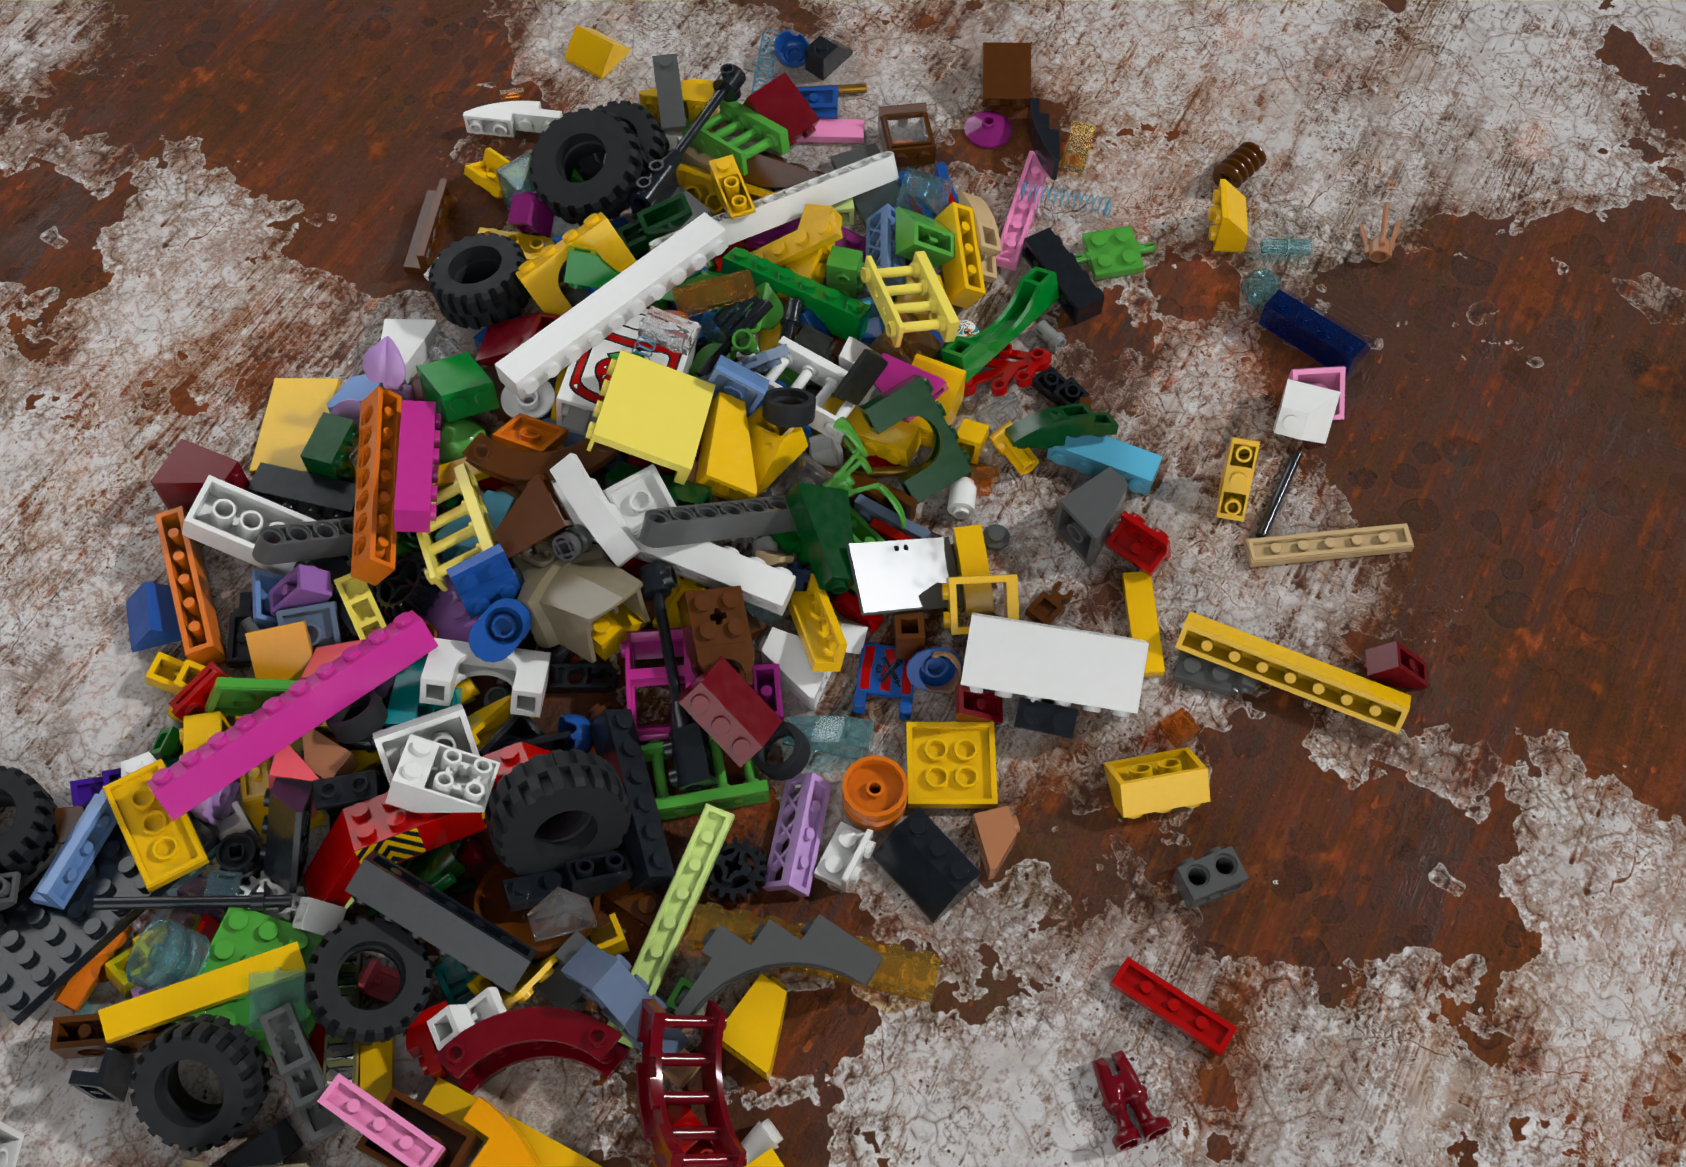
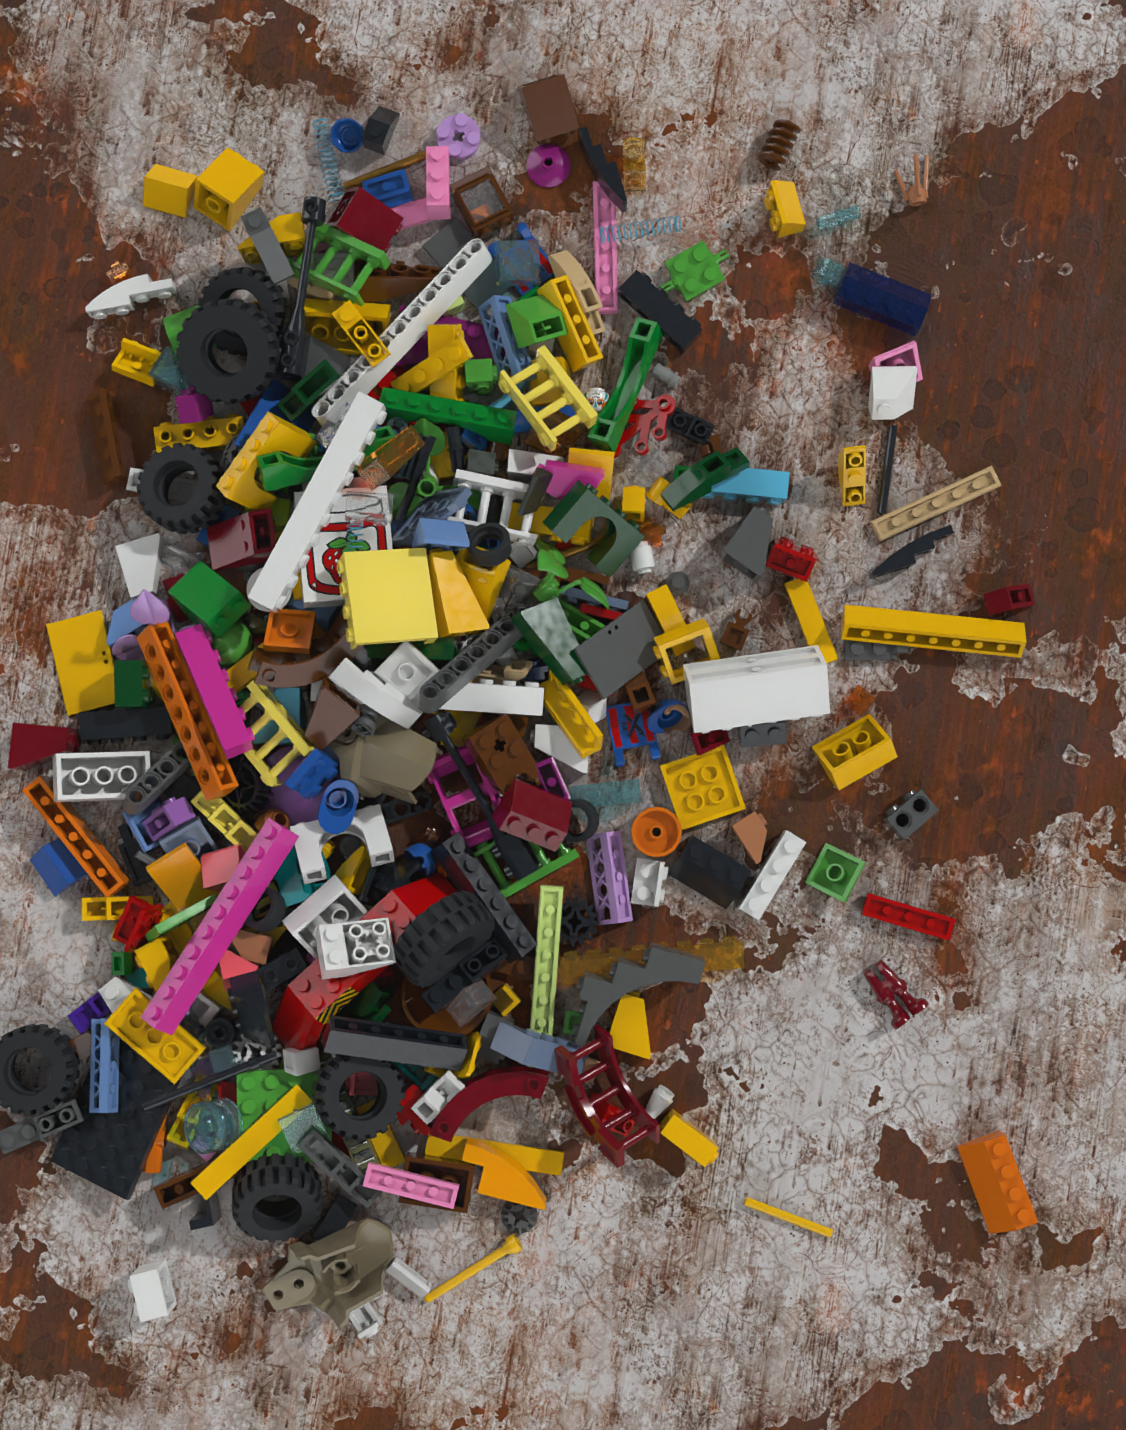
camera: 20 degrees left, 25 degrees up
none -> yellow slope [193,147,264,232]
none -> bright pink brick [426,146,451,220]
none -> lavender plate [436,113,480,160]
none -> white brick [737,830,806,920]
none -> bright green slope [805,843,866,903]
none -> black slope [868,525,954,579]

